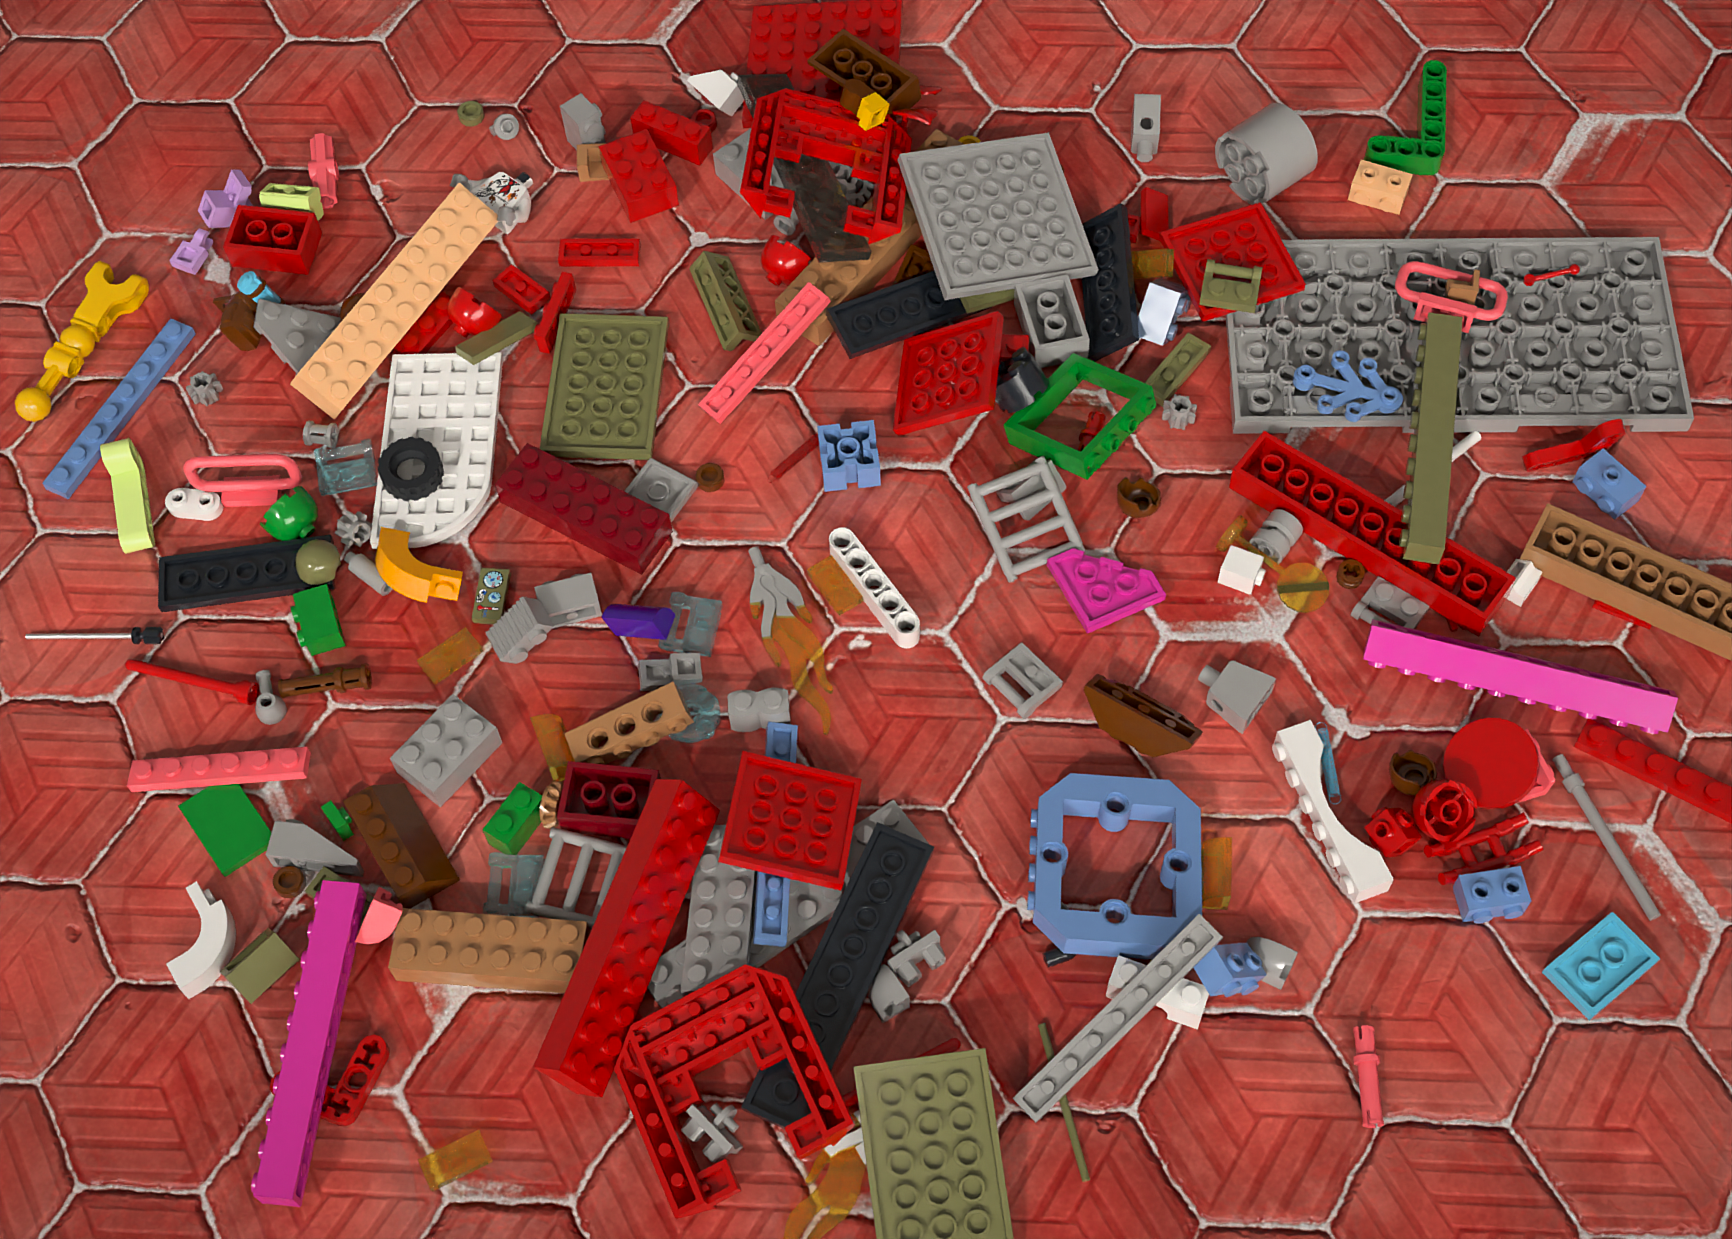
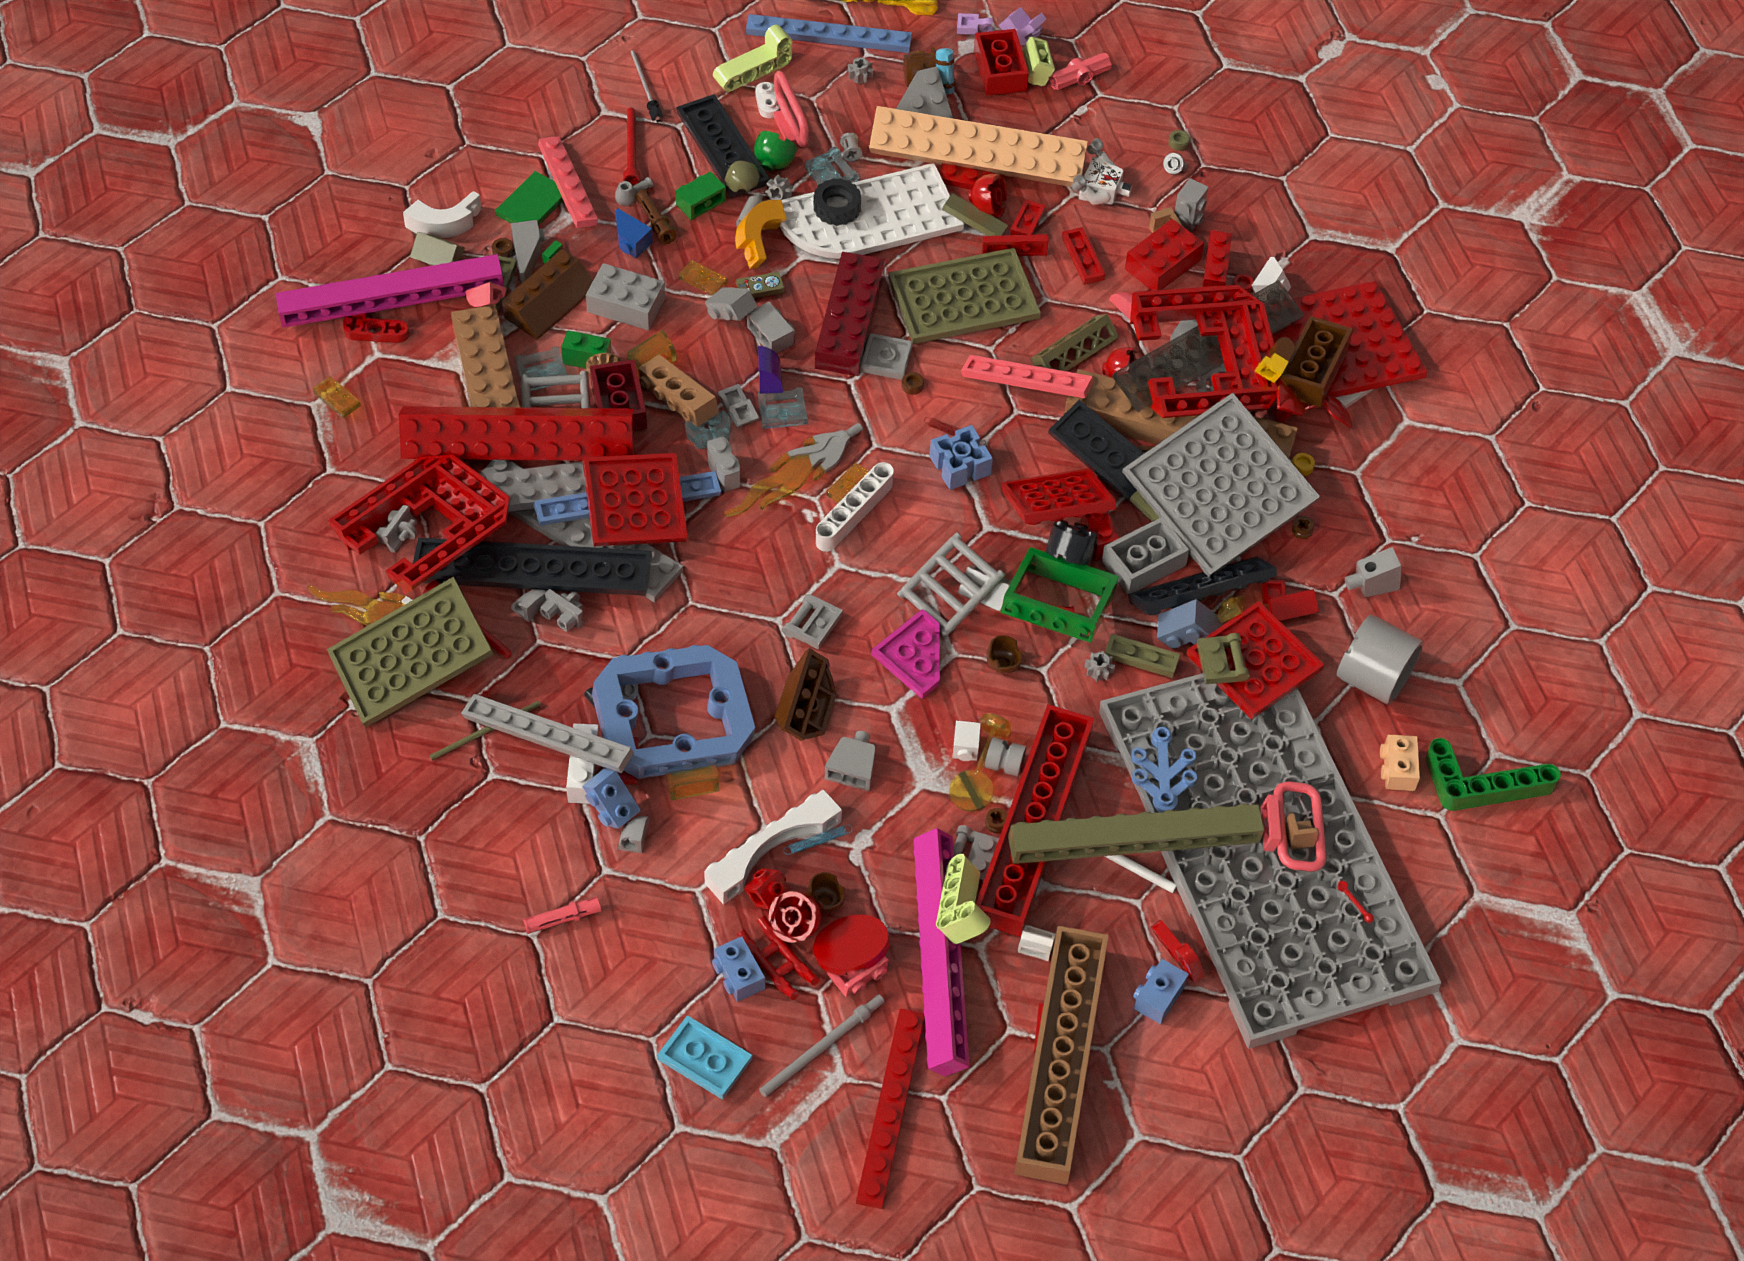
camera: 65 degrees right, 5 degrees down
none -> blue slope [615,208,653,258]
none -> yellowish green beam [936,854,991,944]
none -> coral brick [1109,292,1132,320]

